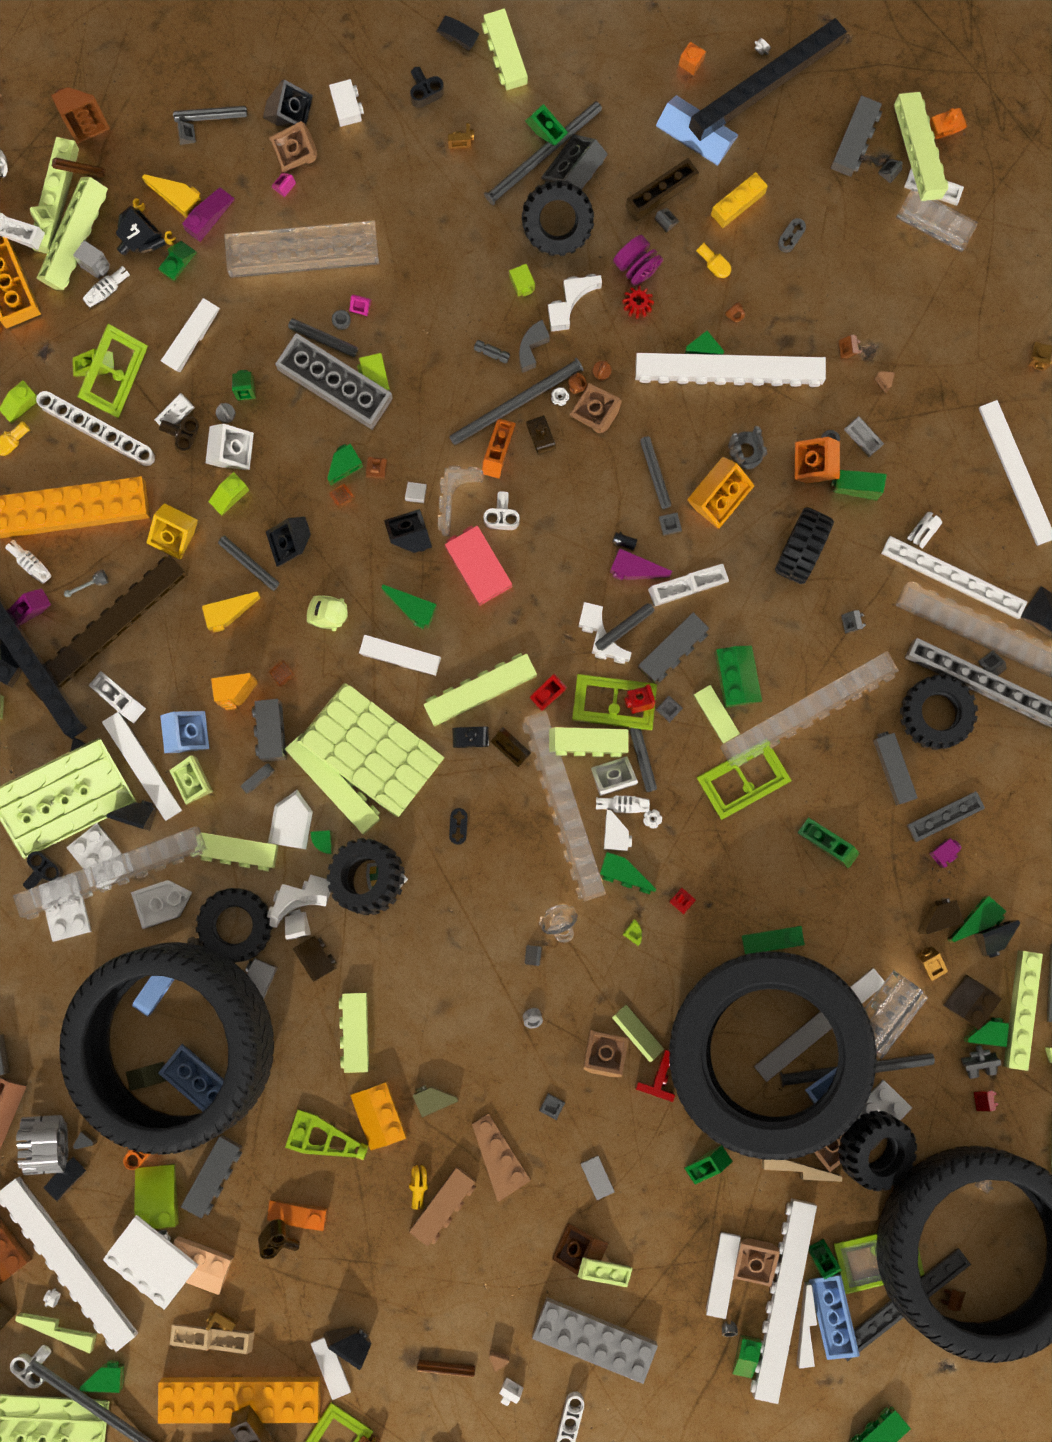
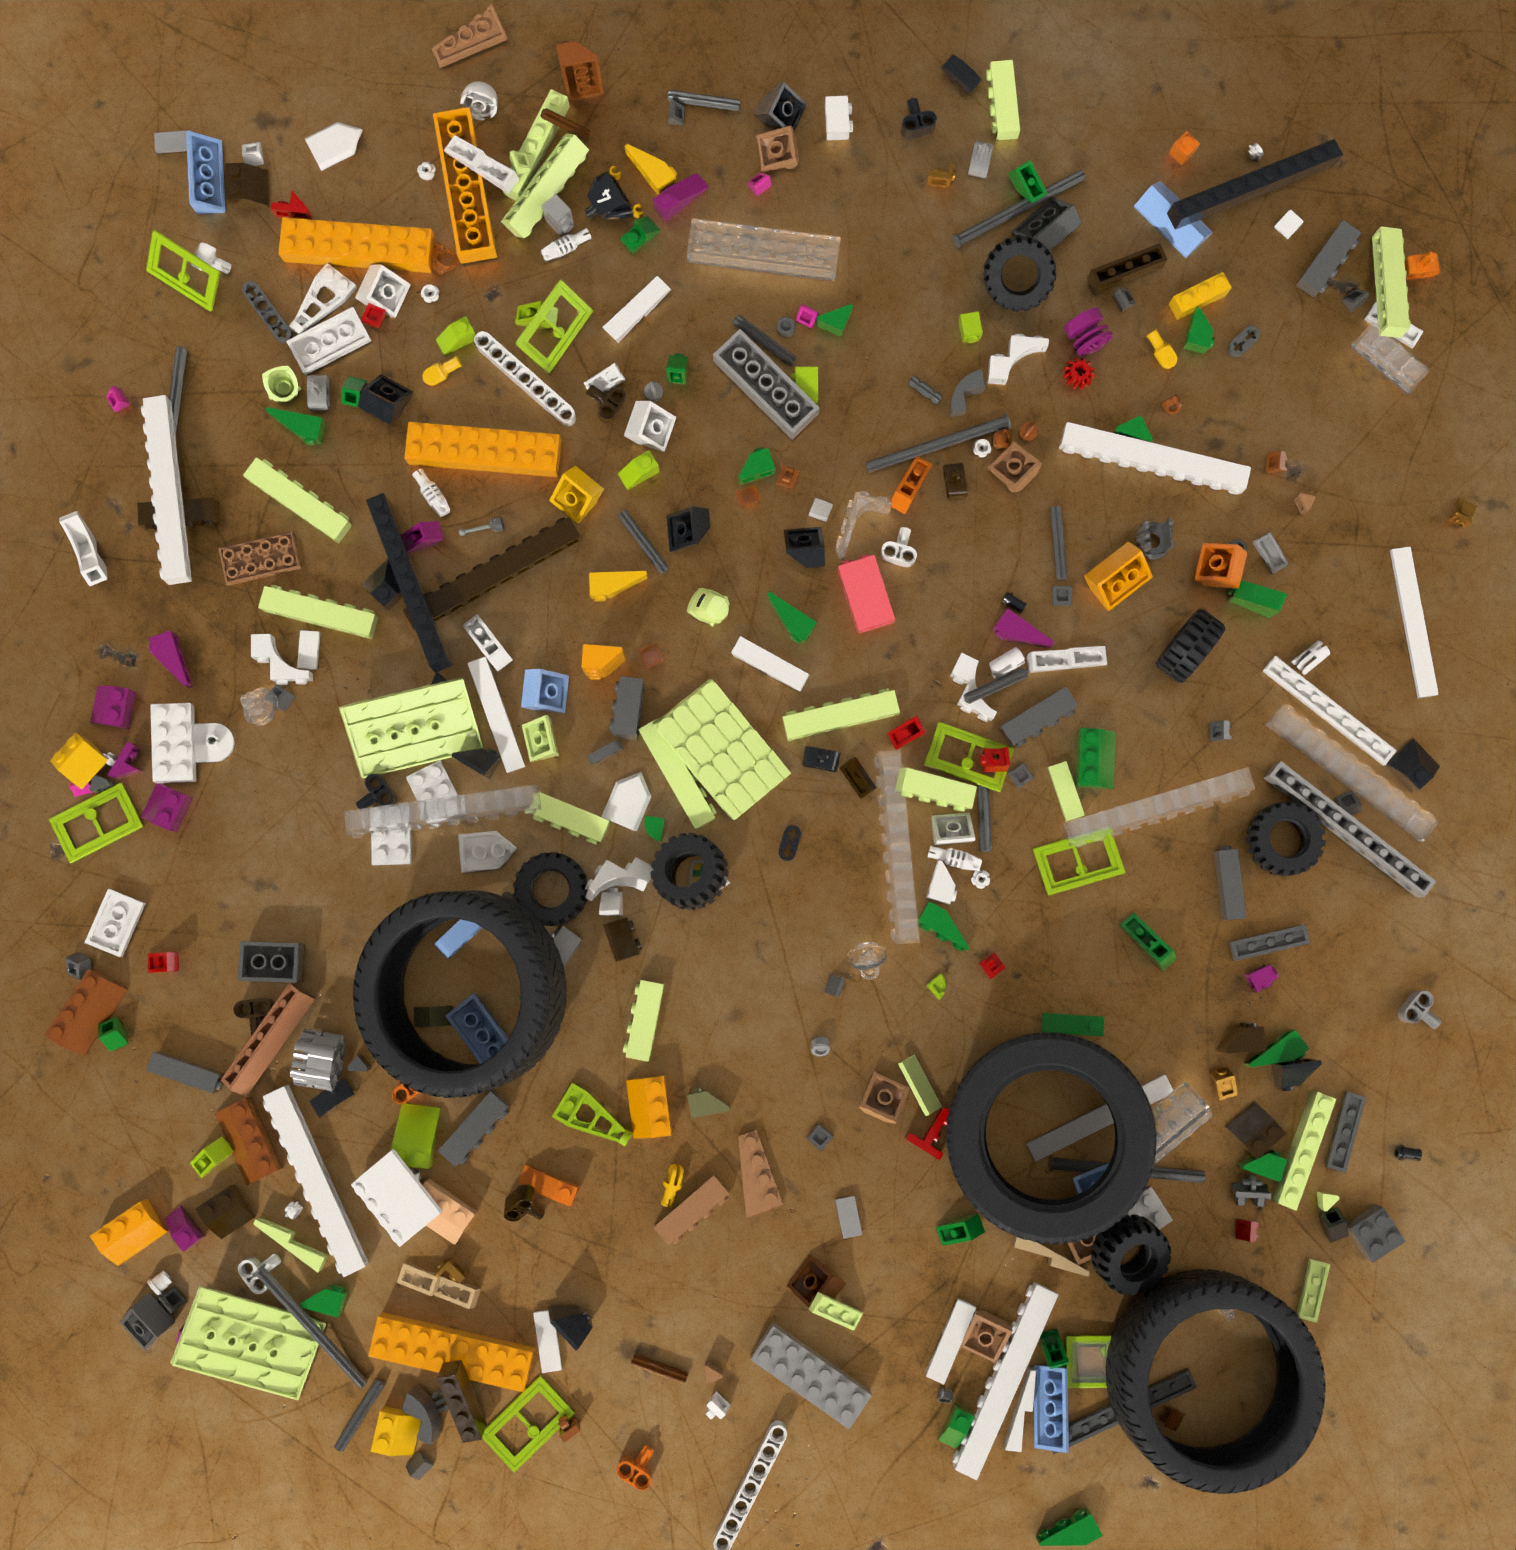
camera: 15 degrees right, 0 degrees up
none -> green slope [816,304,853,337]
none -> light grey beam [968,141,993,179]
none -> white arm [989,647,1025,679]
none -> green slope [1183,307,1215,354]
none -> white slope [1274,210,1303,240]

